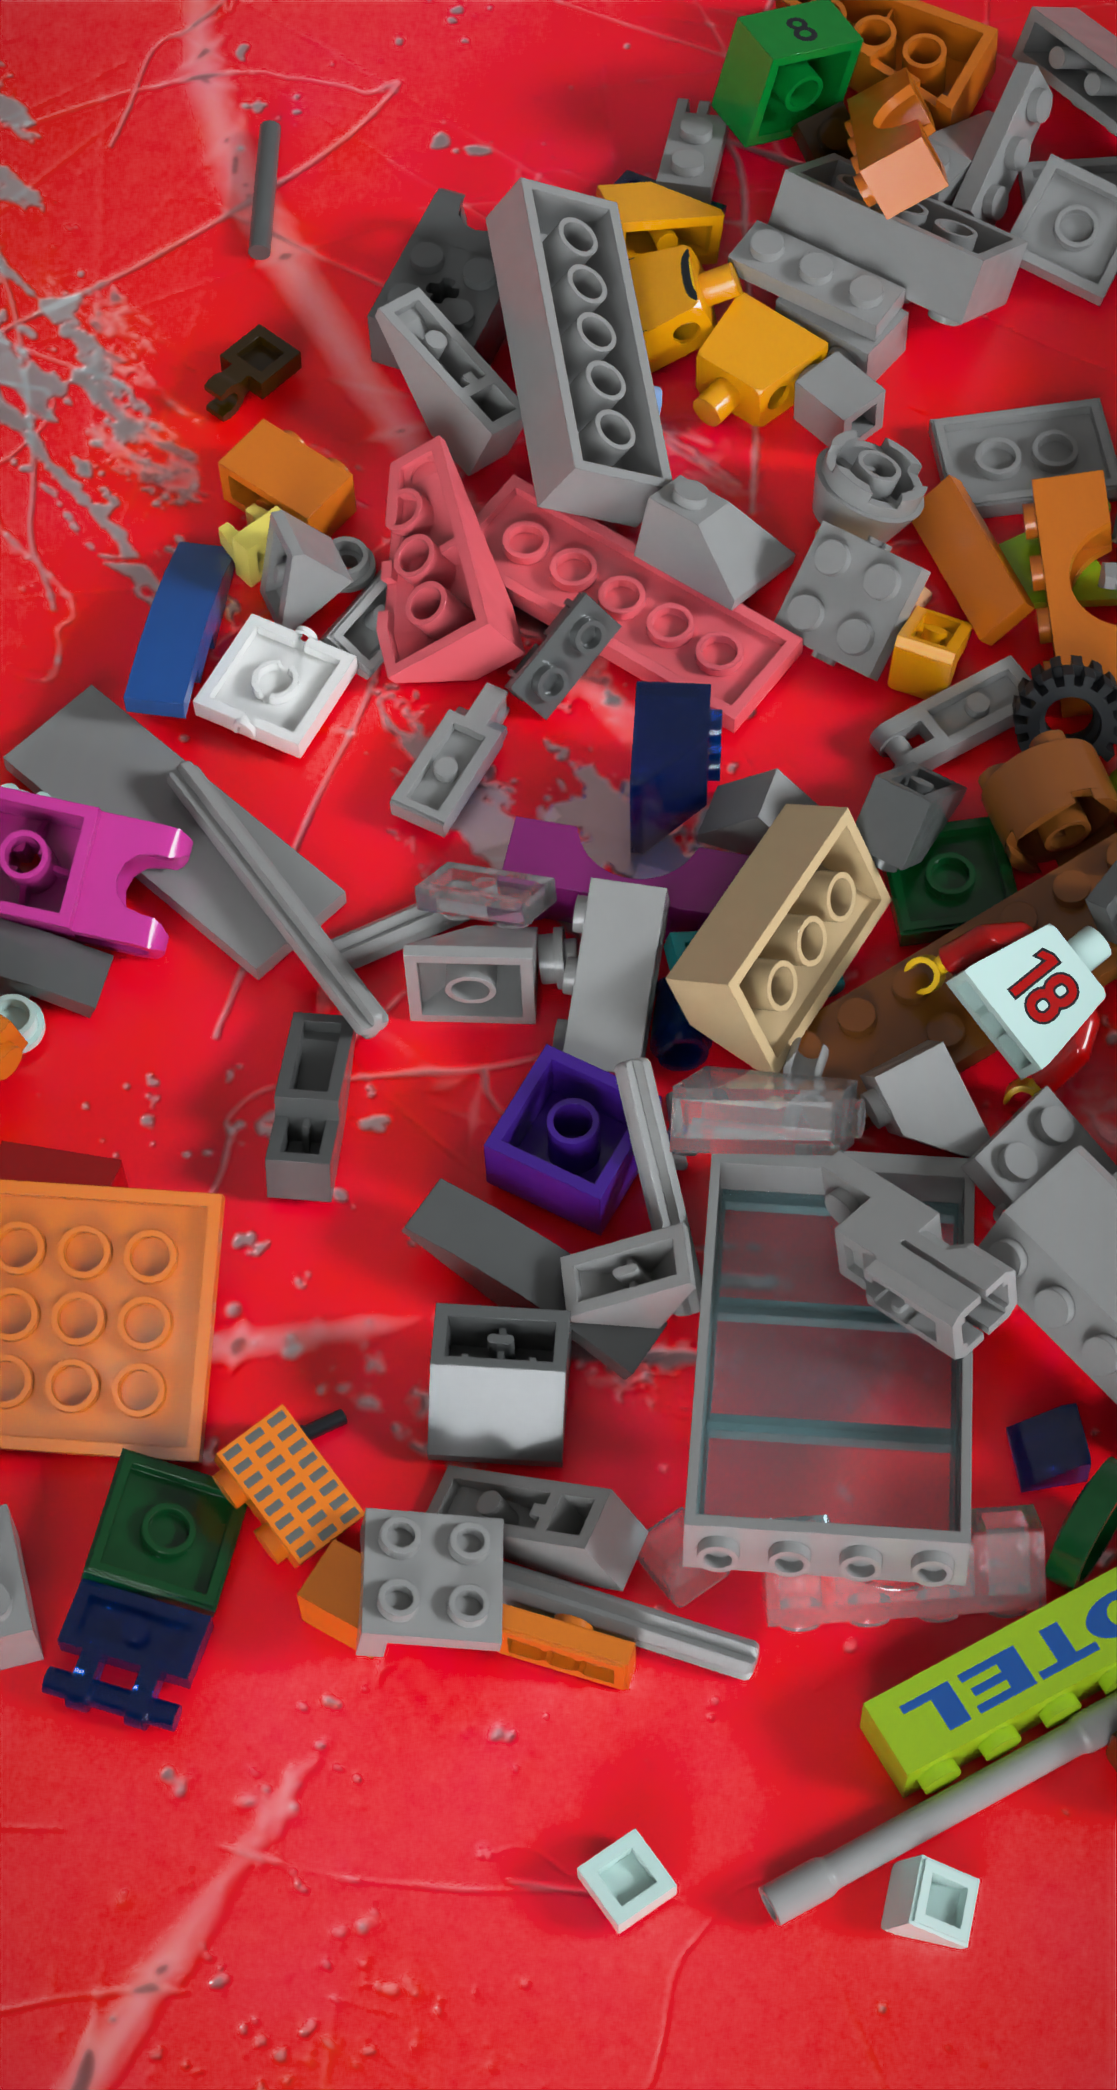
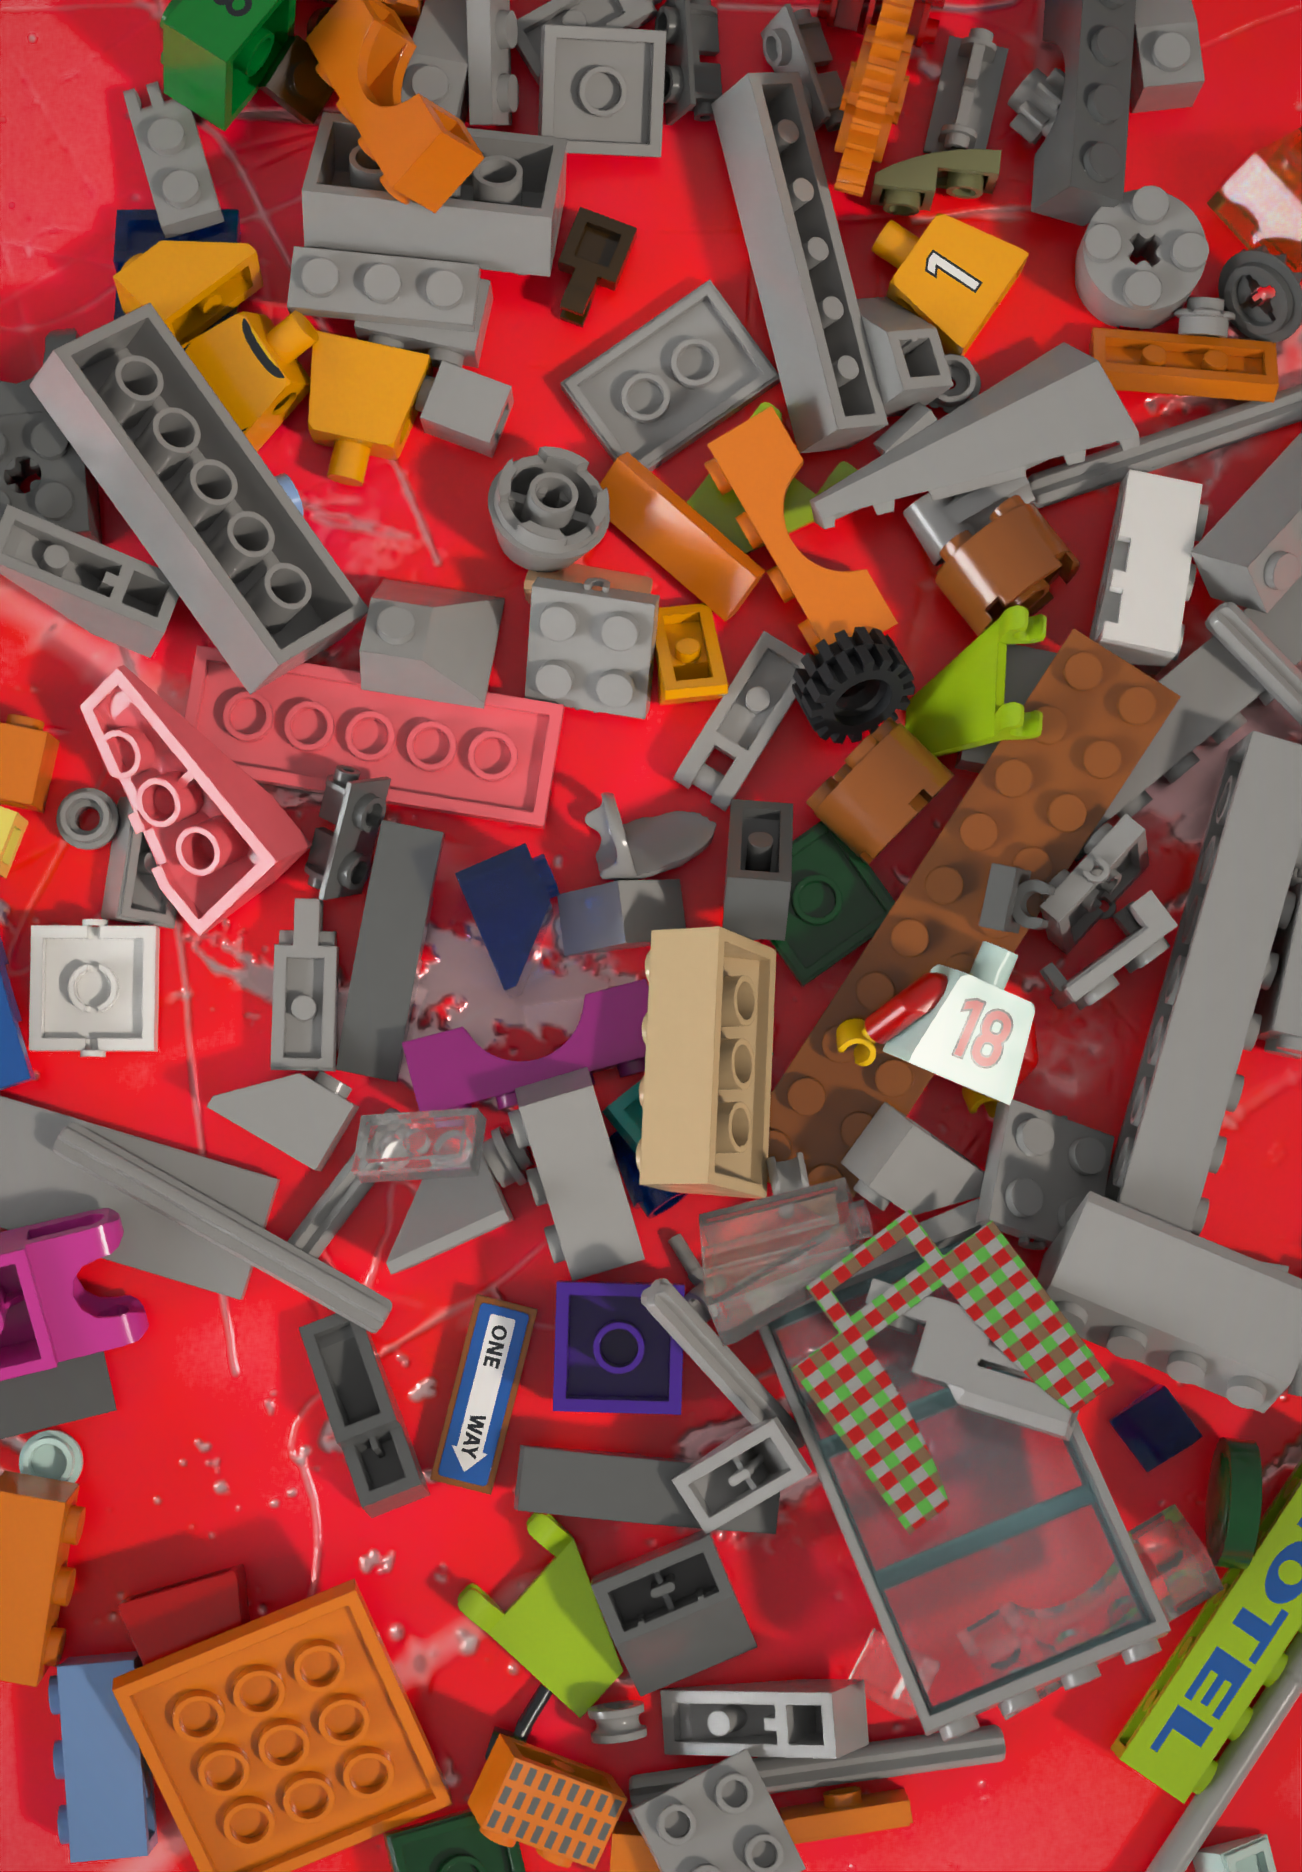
camera: 30 degrees left, 25 degrees up
light grey slope [260,510,353,630] -> none
none -> light grey slope [207,1070,359,1171]
none -> dark grey slope [336,820,445,1082]
none -> tile [430,1294,538,1495]
none -> lime flag [457,1512,623,1719]
none -> dark brown plate [558,207,637,328]
none -> light grey piece [585,792,717,881]
none -> light grey bush [588,1700,647,1744]
none -> piece [791,1210,1114,1535]

